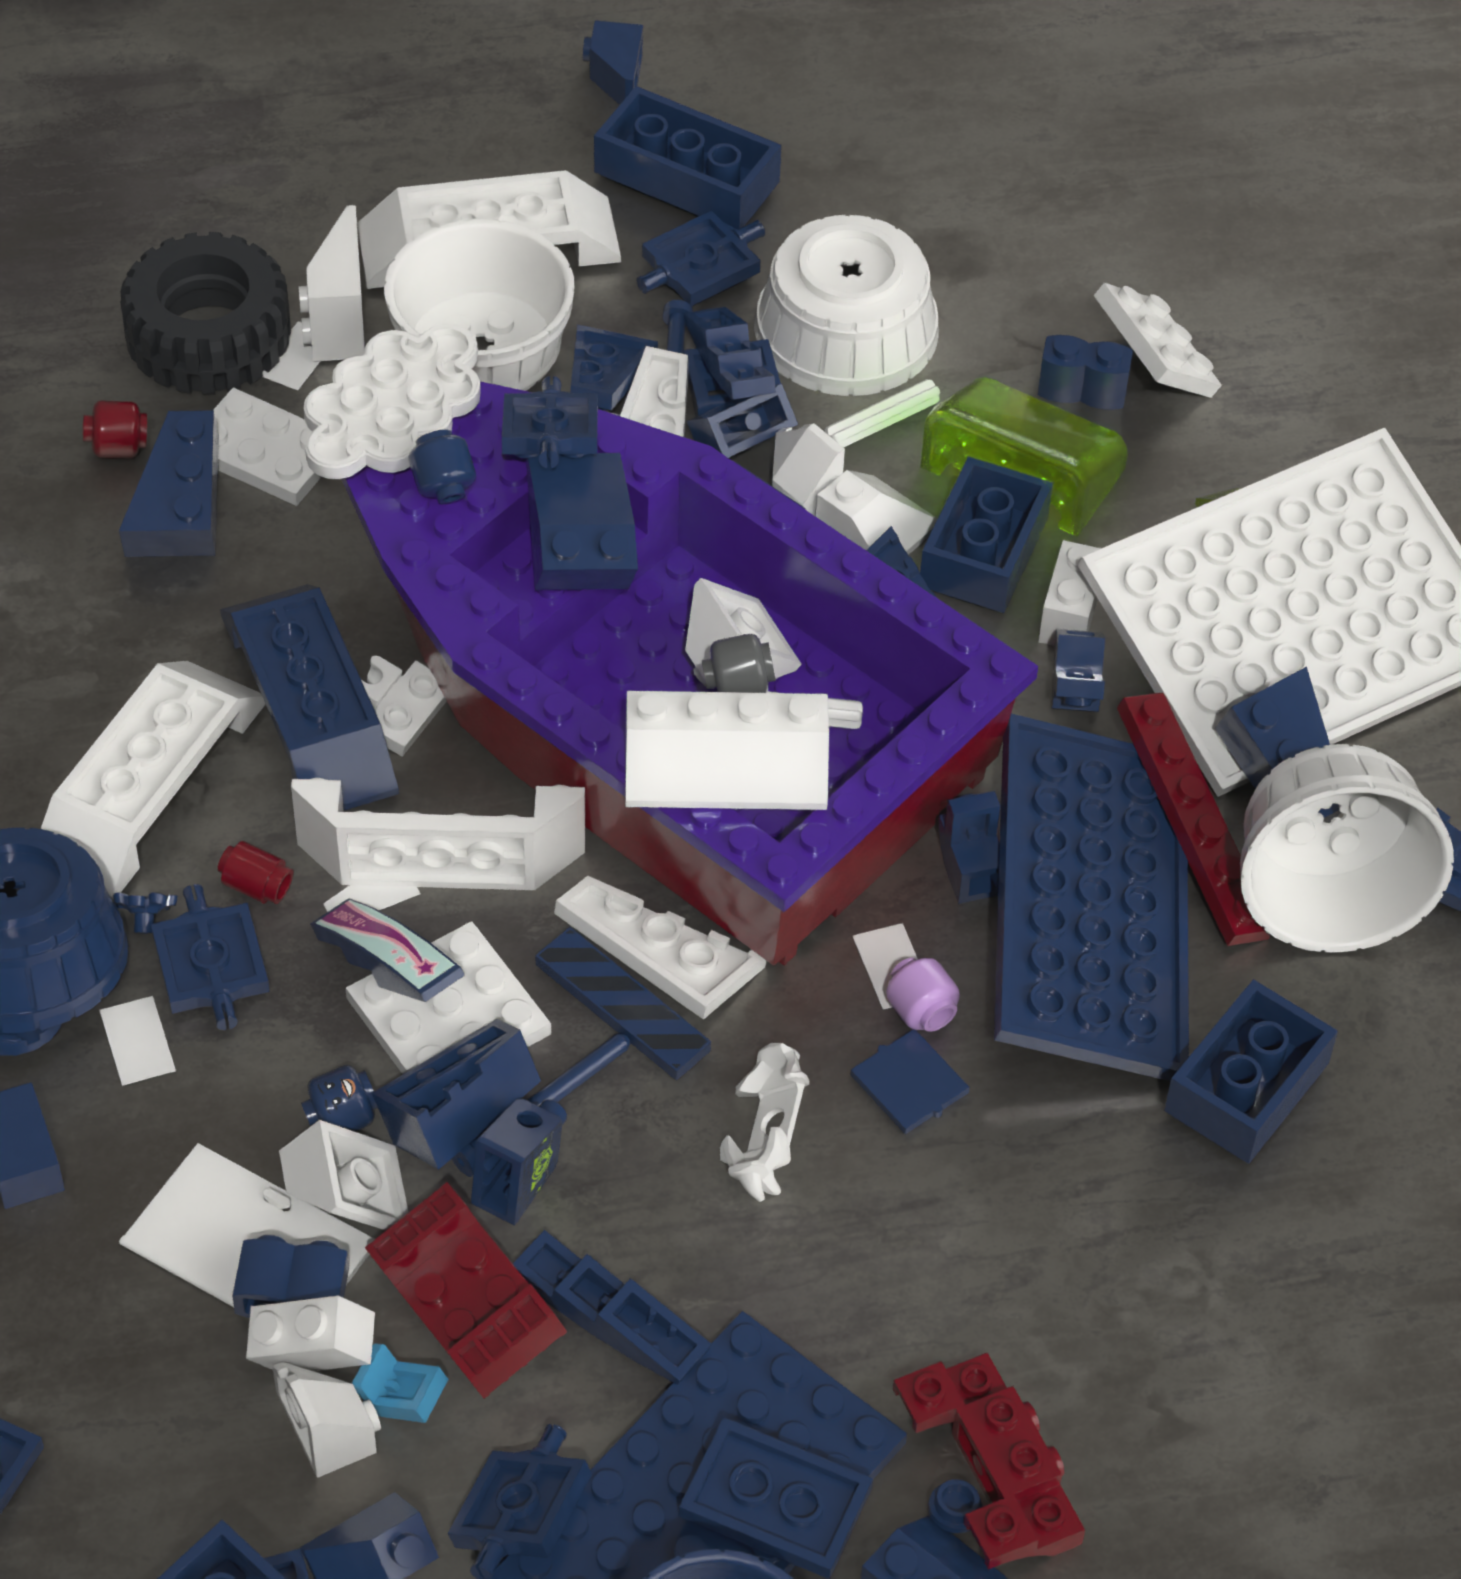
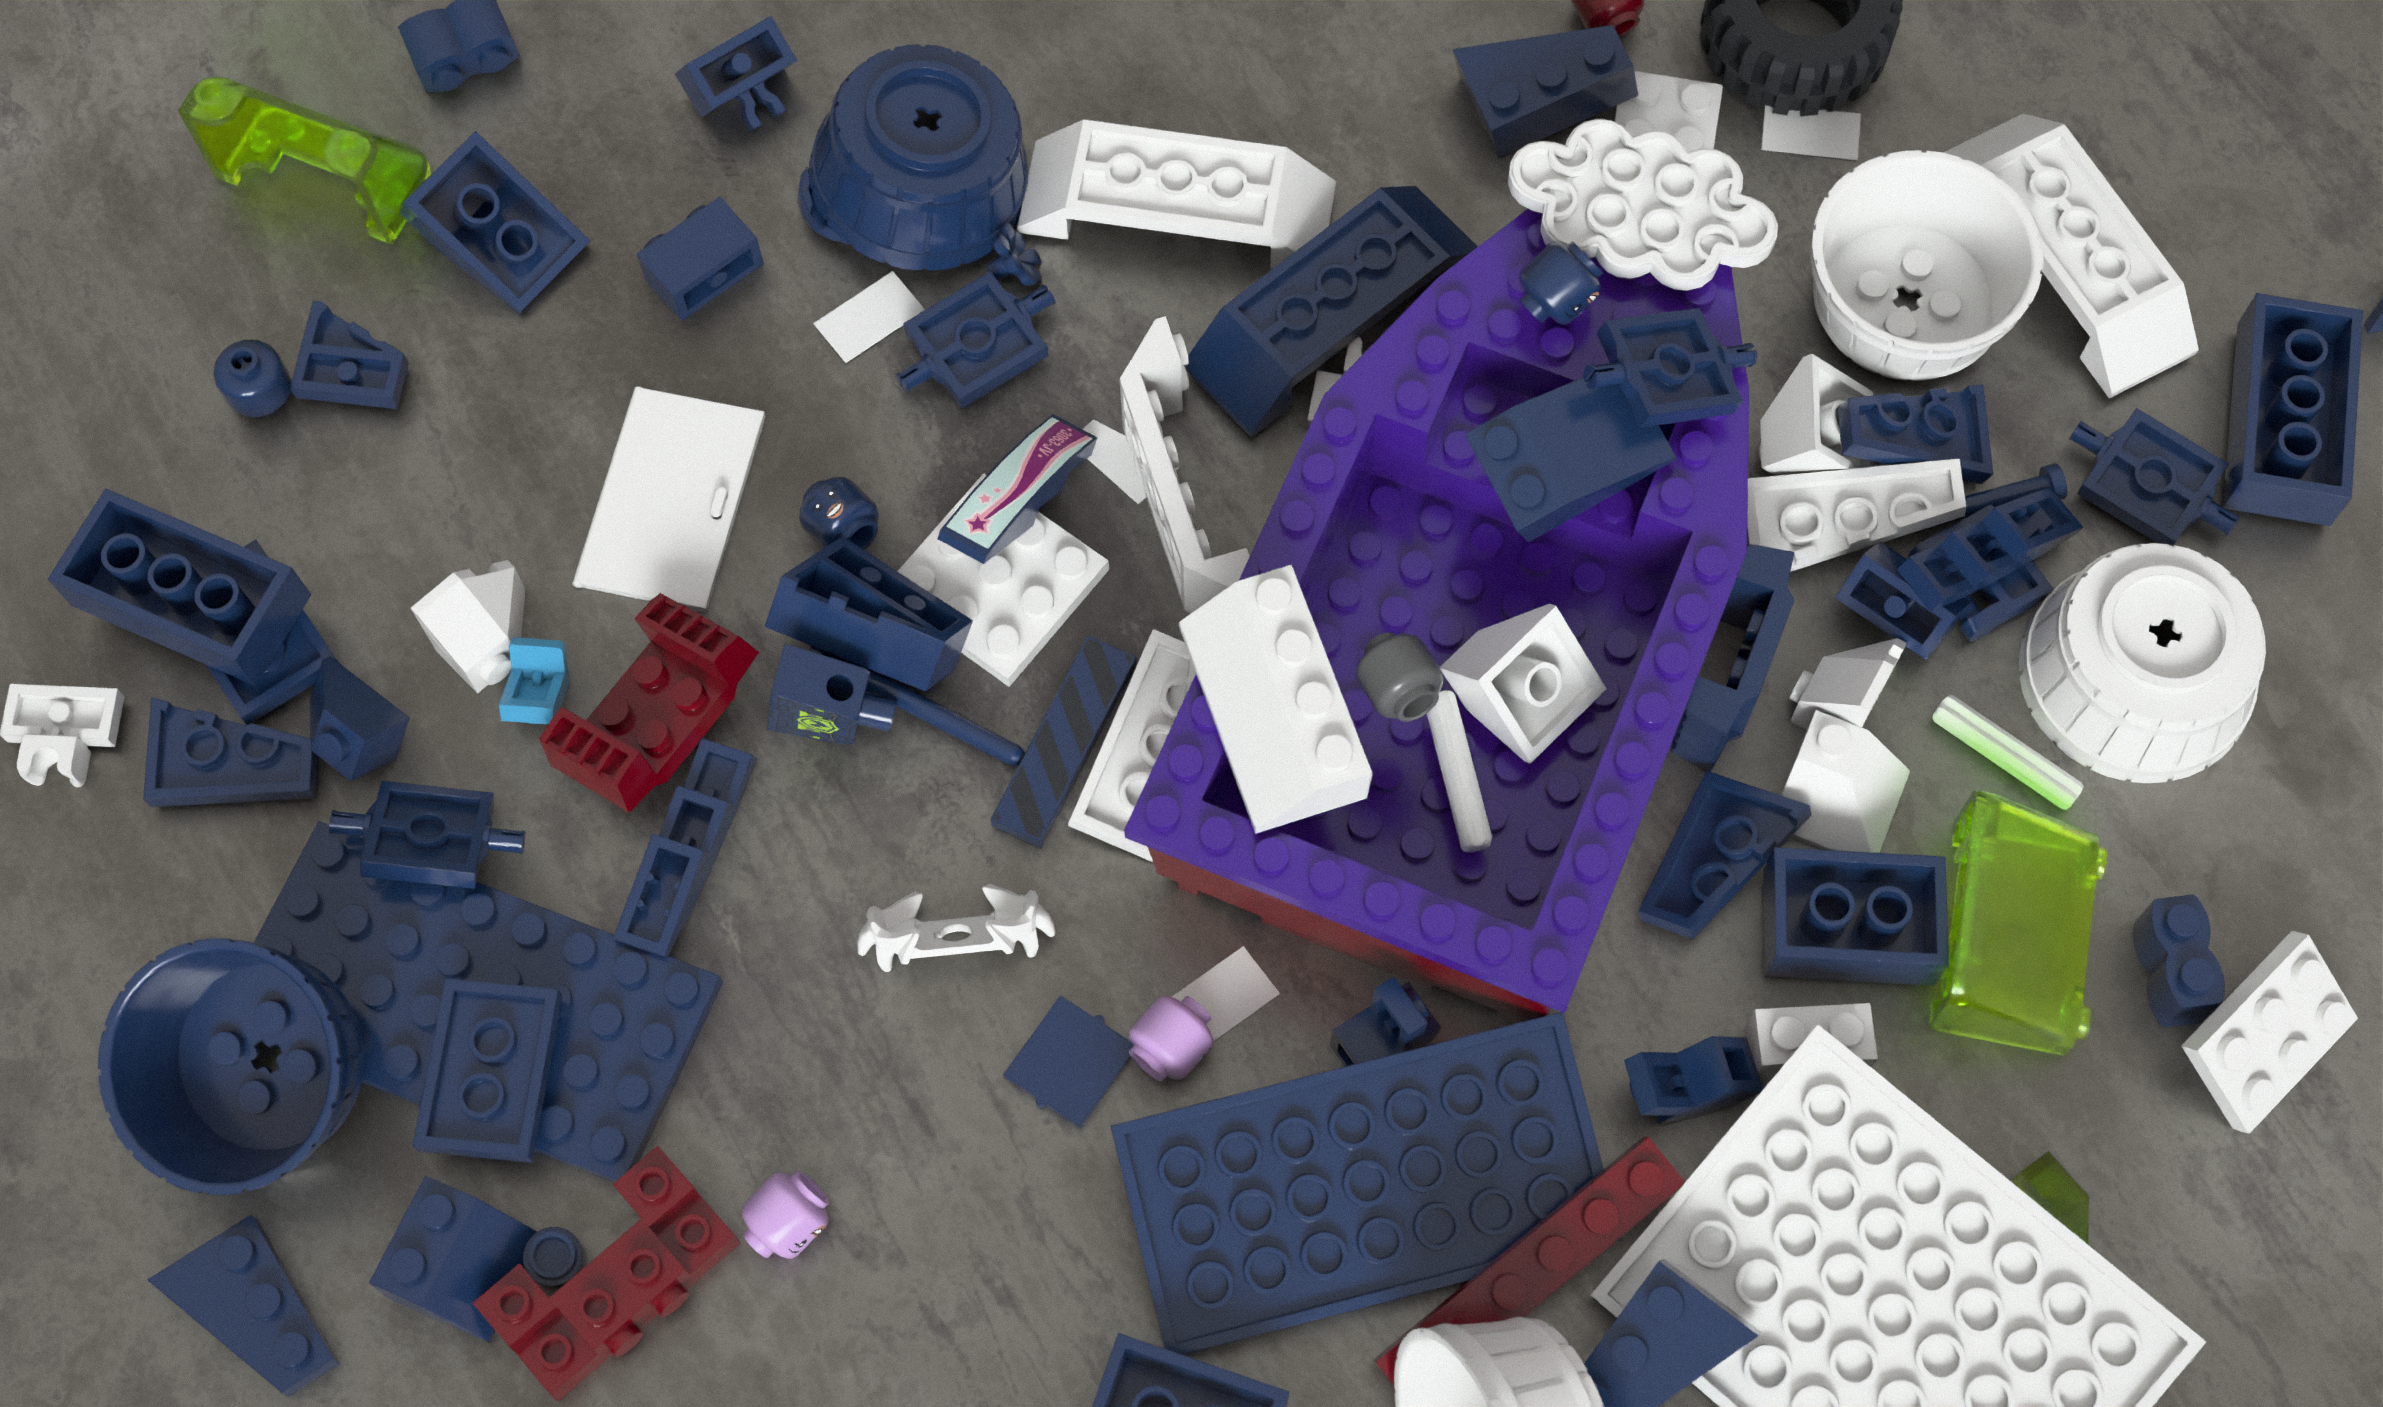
camera: 75 degrees right, 15 degrees up
dark red brick [217,841,294,904] -> none
dark blue brick [232,1235,349,1318] -> none
white brick [246,1296,375,1371] -> none
white slope [279,1120,409,1230] -> none
white slope [299,205,365,361] -> none
none -> lavender head [742,1170,830,1259]

